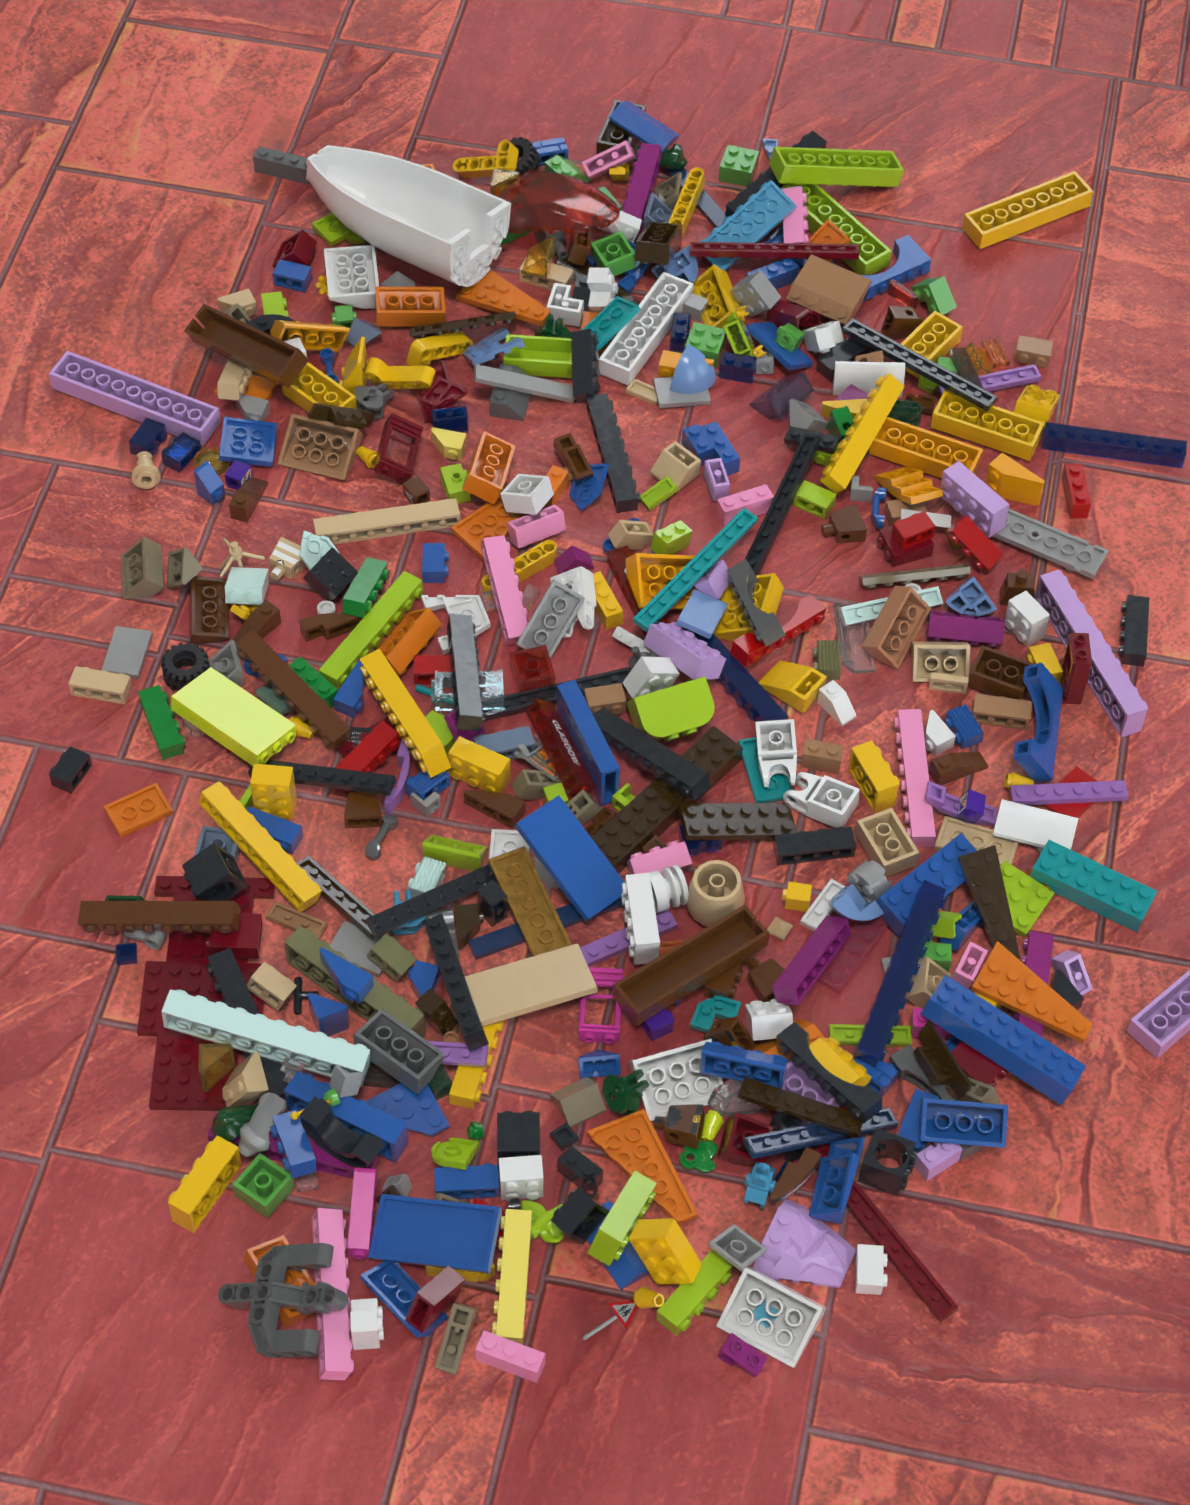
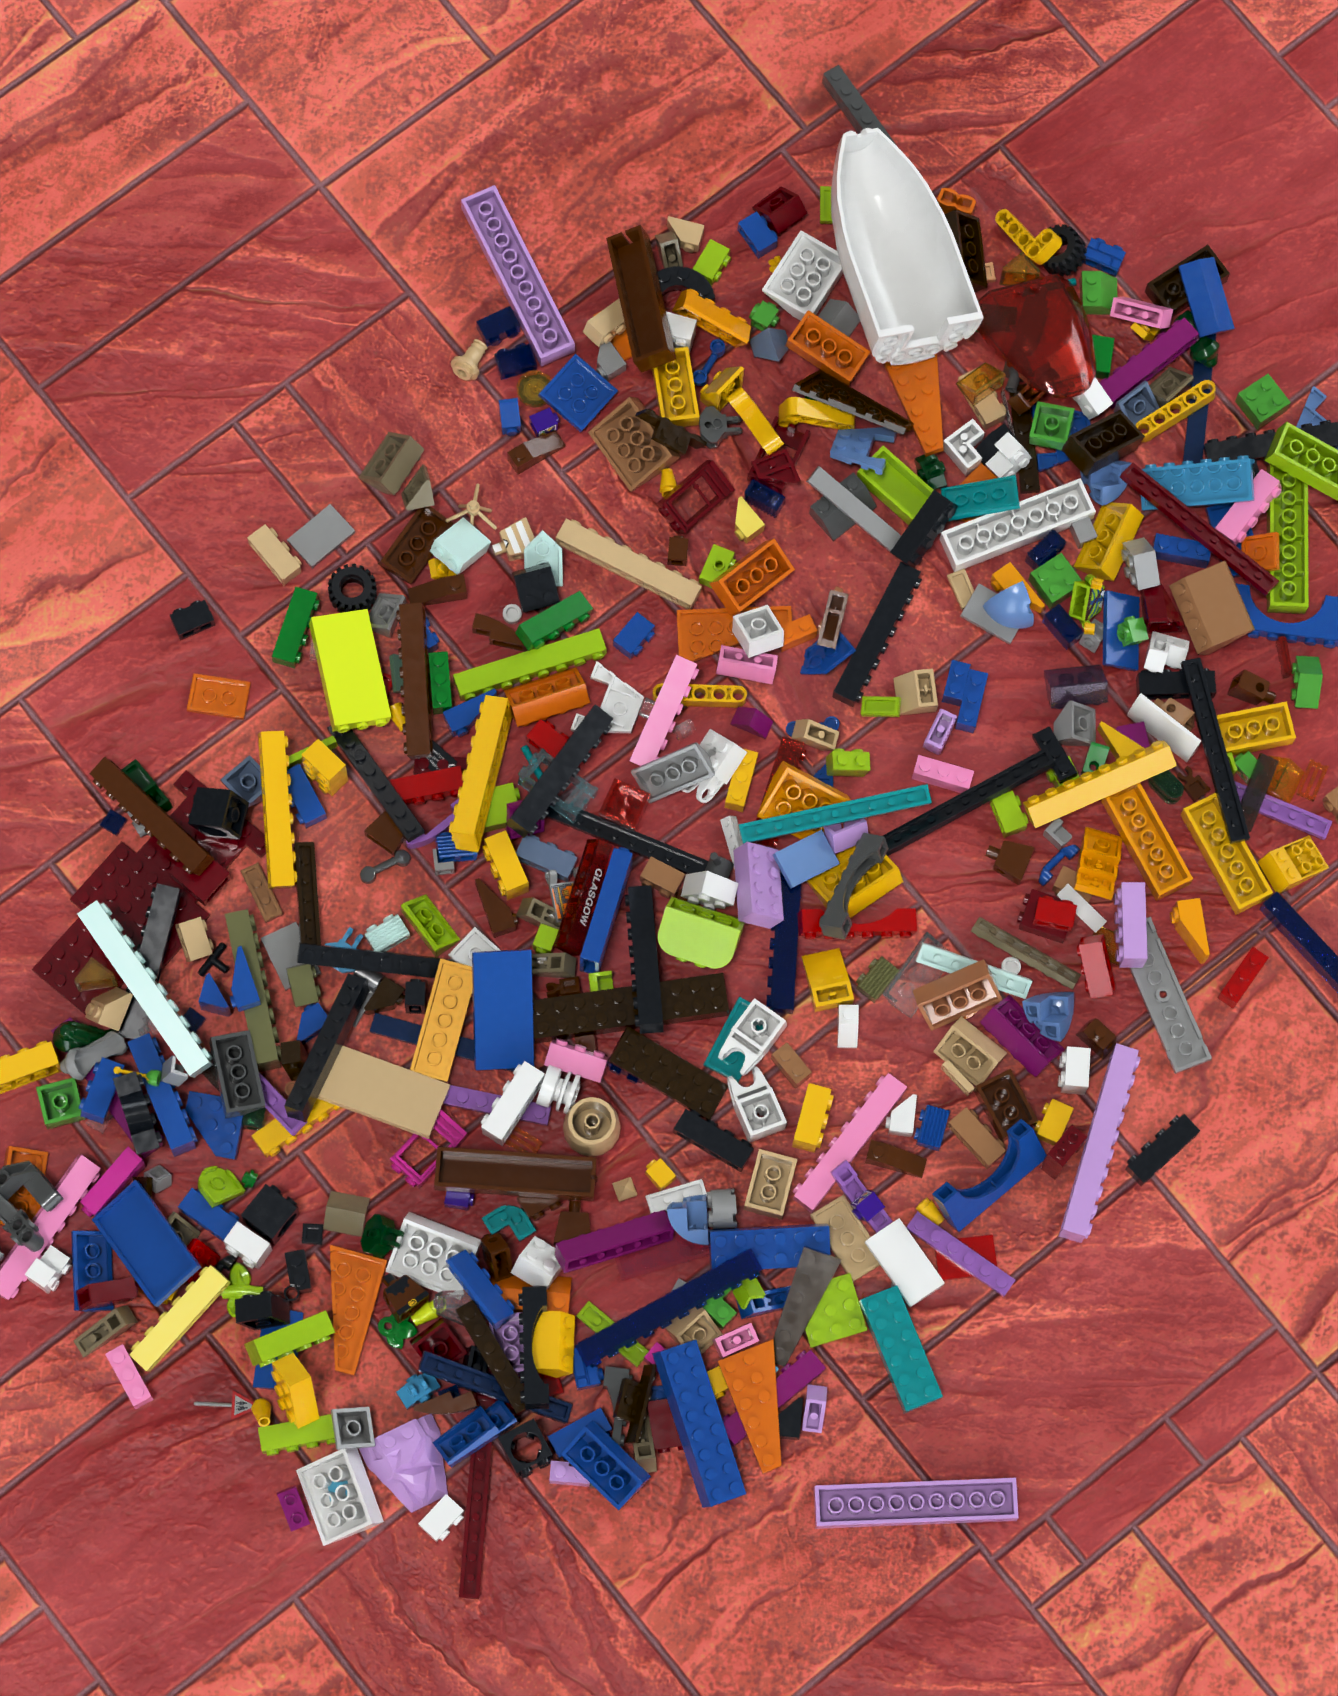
camera: 35 degrees right, 20 degrees up
blue slope [578,1050,621,1078] -> none

